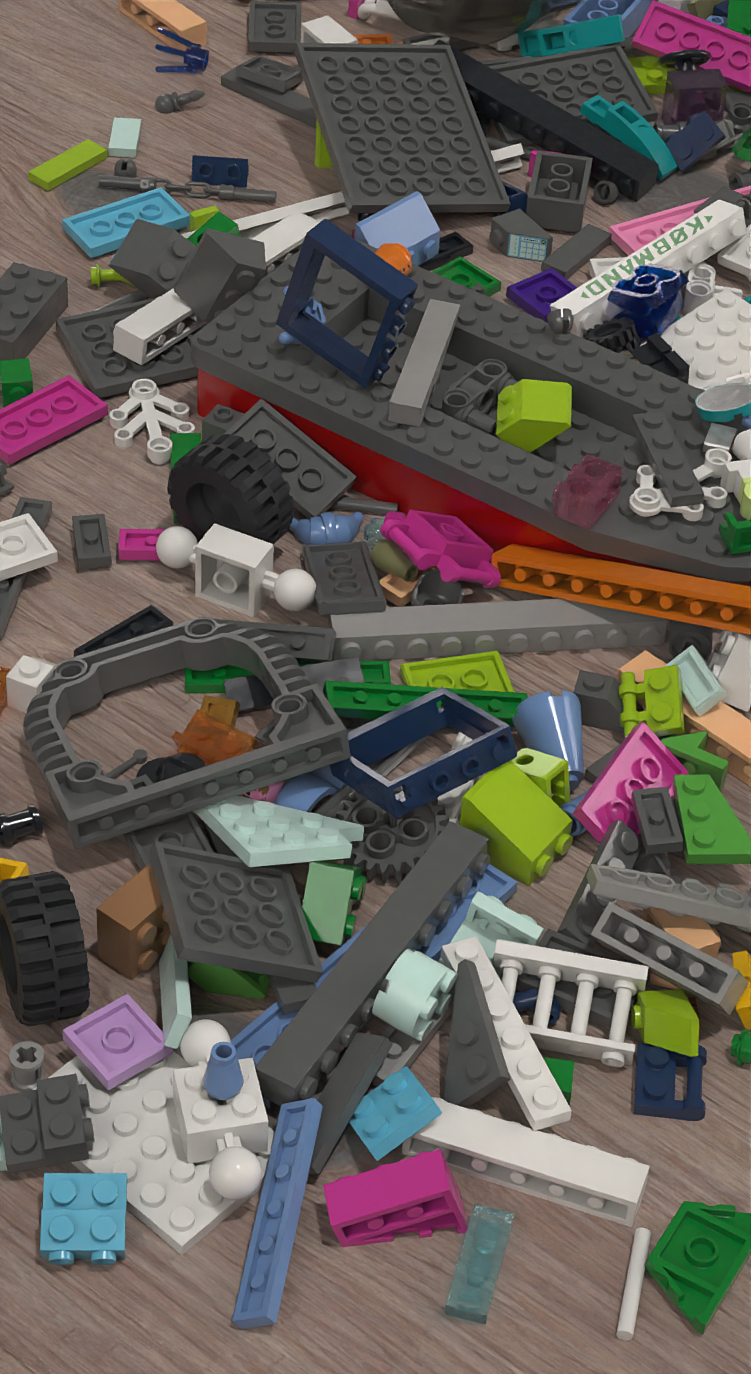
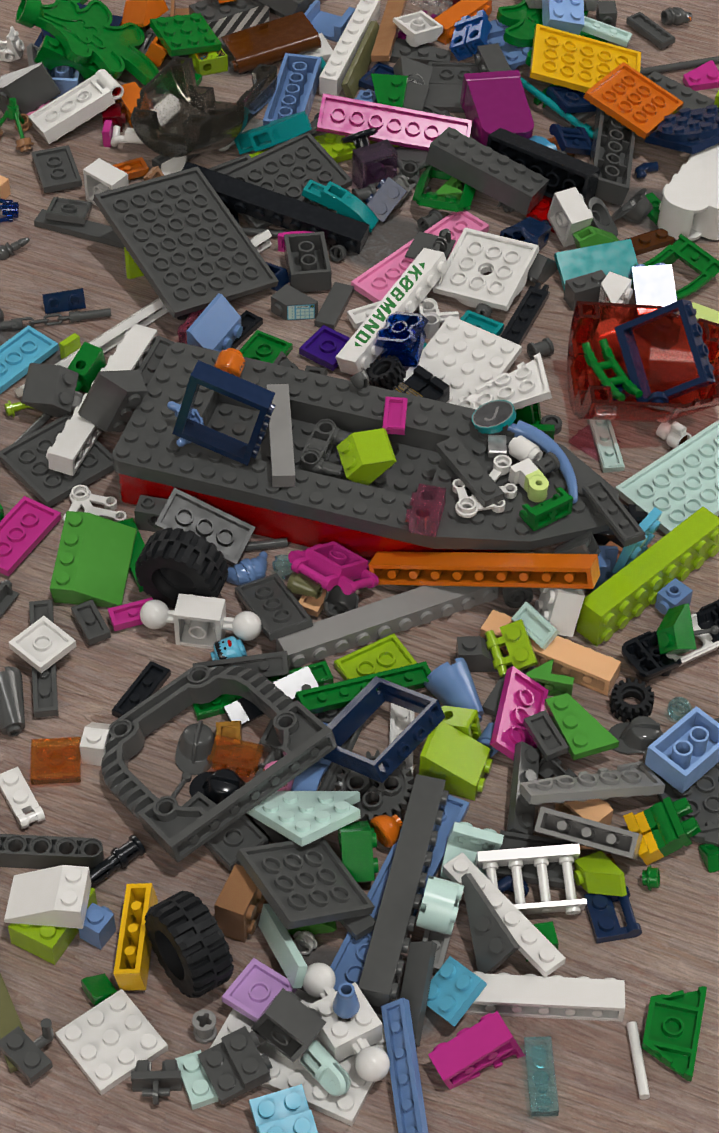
camera: 15 degrees left, 5 degrees up
none -> bright green slope [50,511,137,608]
none -> dark grey piece [175,720,217,775]
none -> medium azure head [210,636,247,661]
none -> dark grey brick [251,988,326,1063]
none -> white plate [293,931,317,955]
none -> light aqua arm [300,1040,351,1096]
none -> orange brick [370,814,403,848]
none -> dark pink tile [382,397,408,435]

